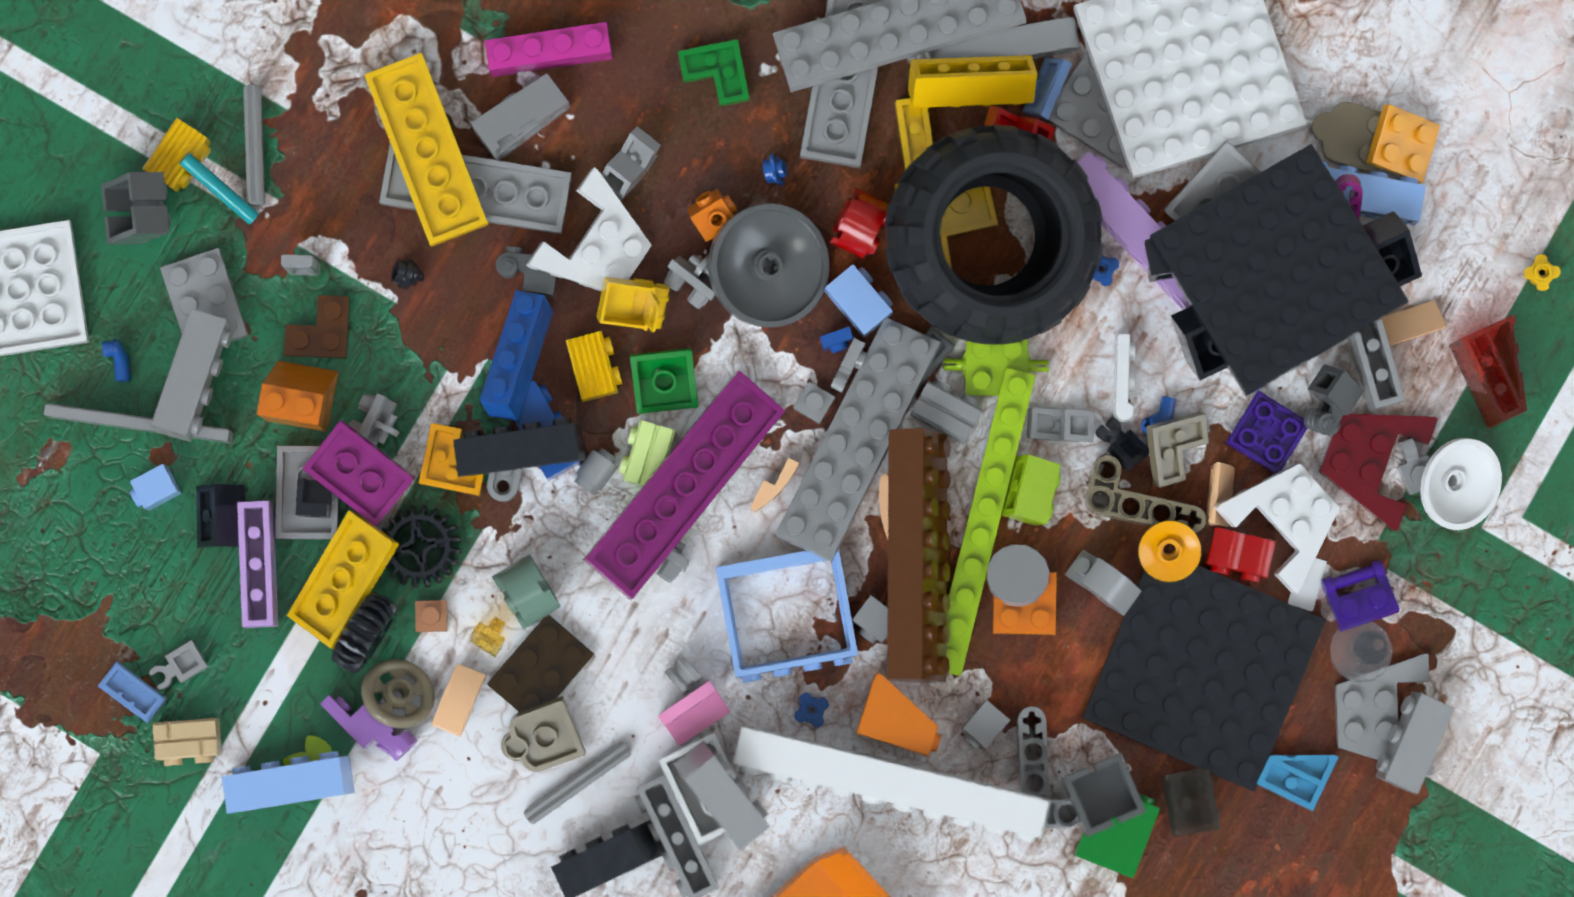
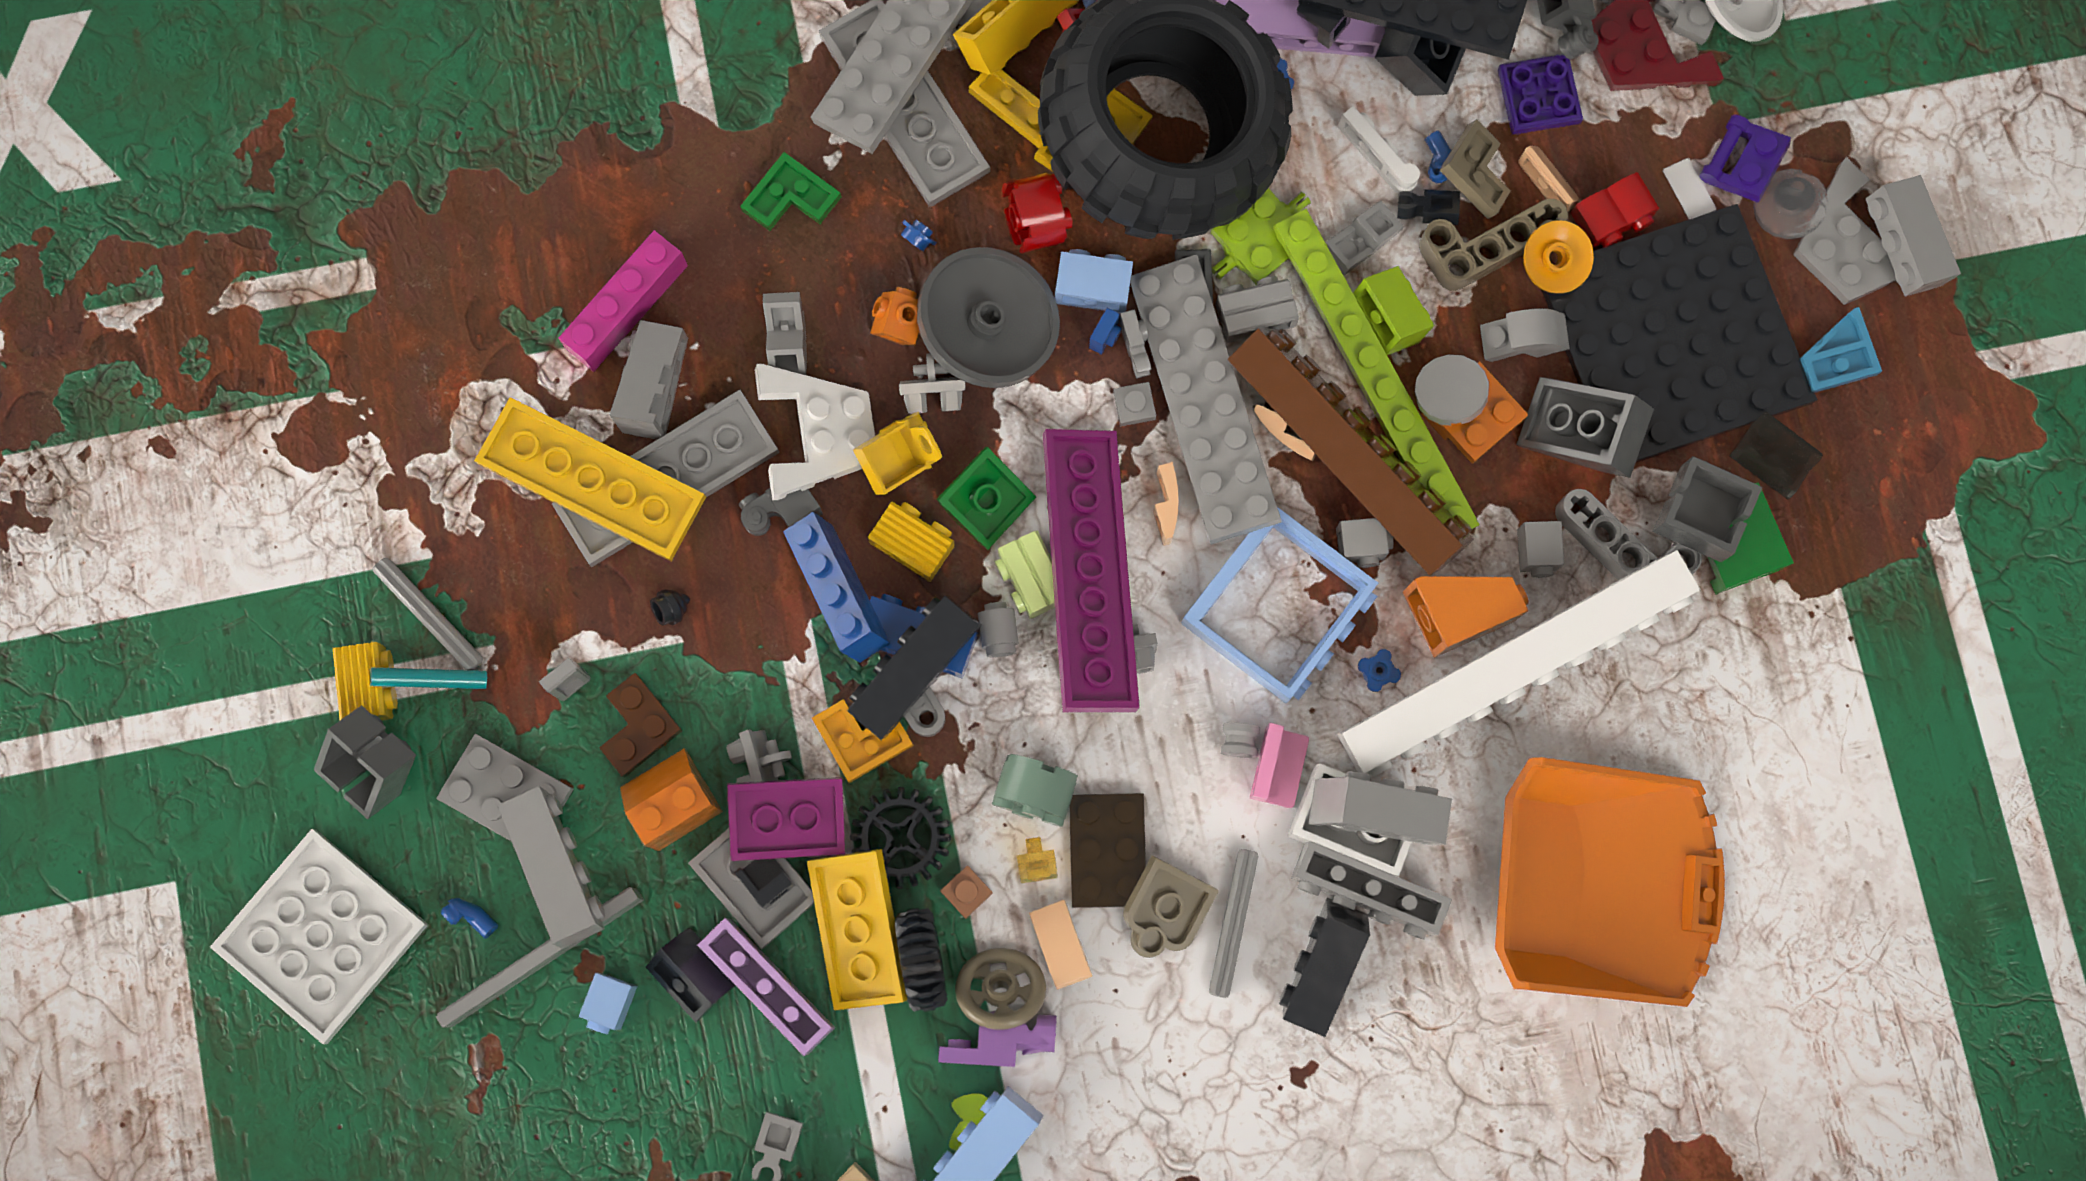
camera: 45 degrees left, 5 degrees down
white wing [1214,463,1340,594] -> none
none -> dark grey slope [1516,377,1654,478]

